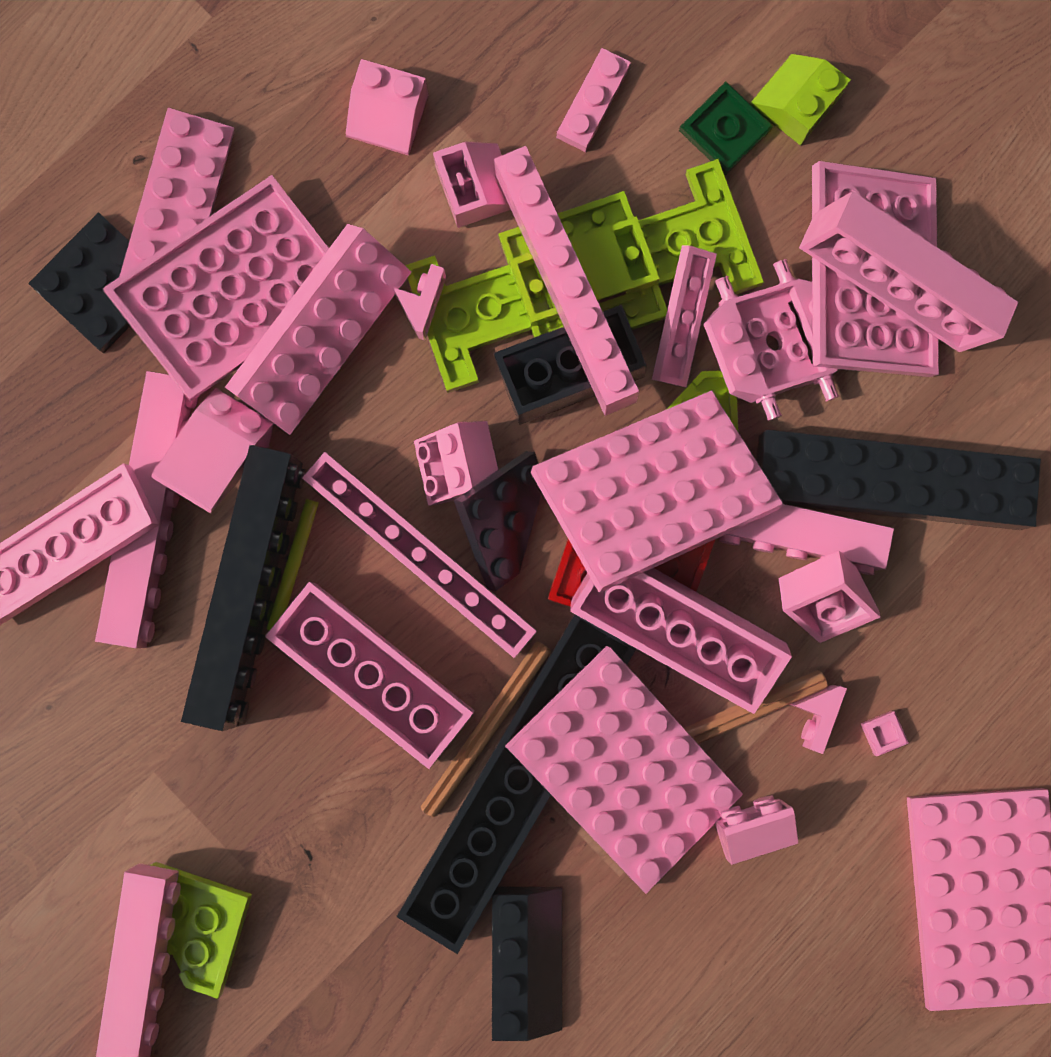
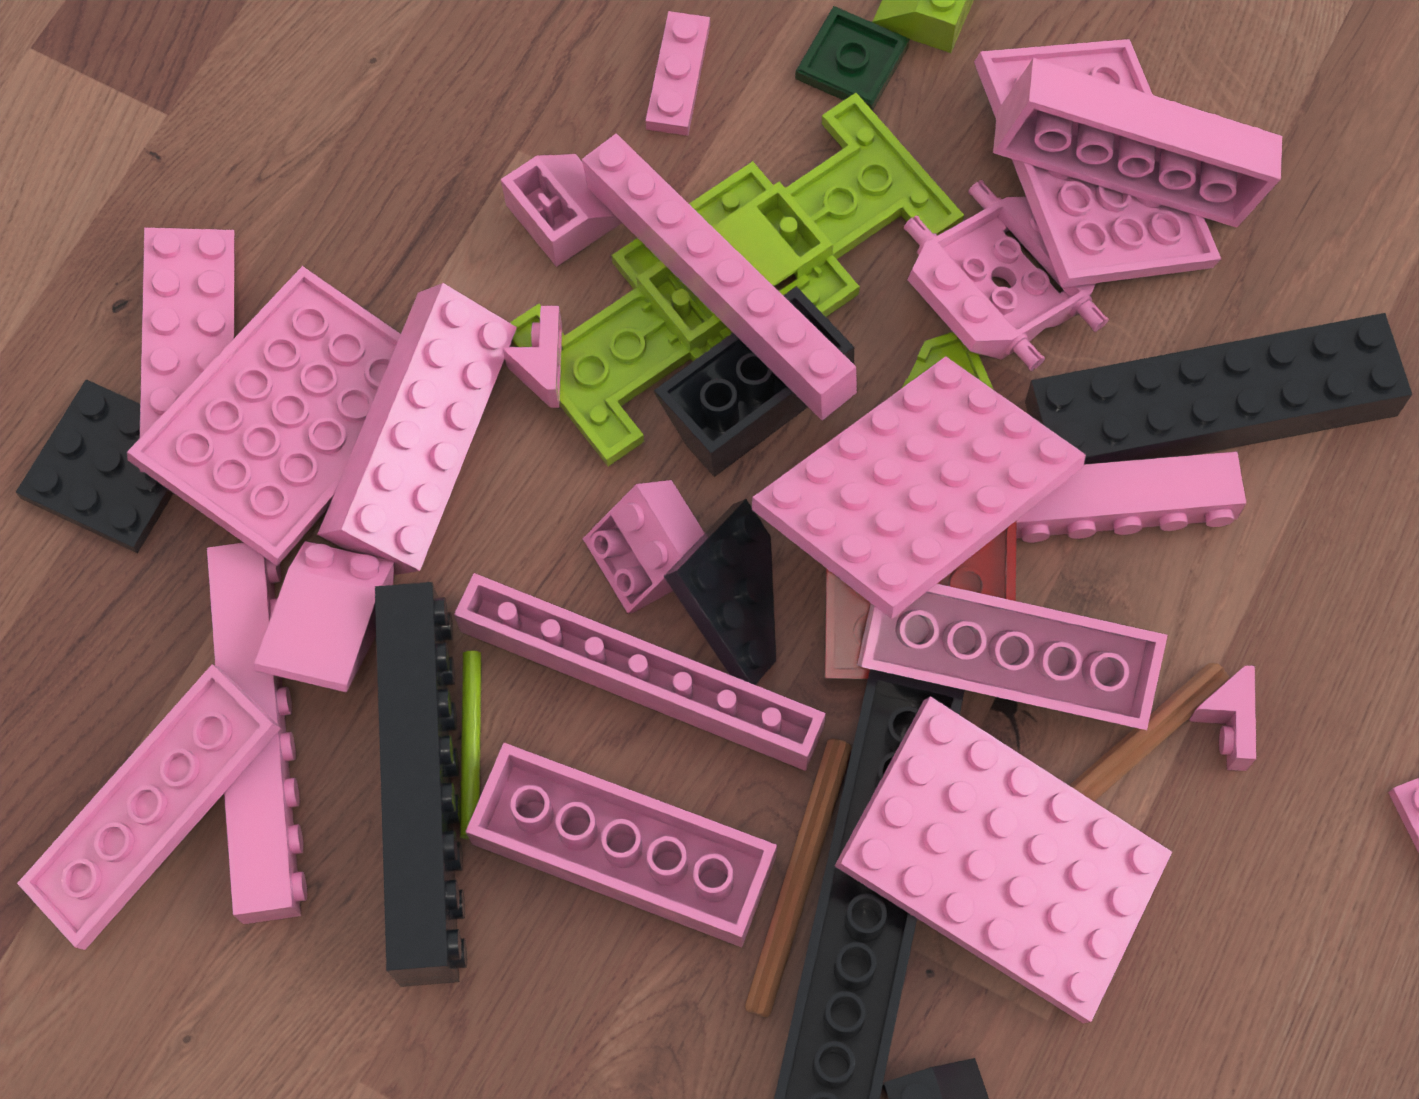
camera: 15 degrees left, 15 degrees down
bright pink slope [346,59,428,155] -> none
bright pink plate [652,245,717,387] -> none
bright pink slope [715,795,798,865] -> none
bright pink slope [779,550,880,643] -> none
bright pink tile [861,711,908,756] -> none

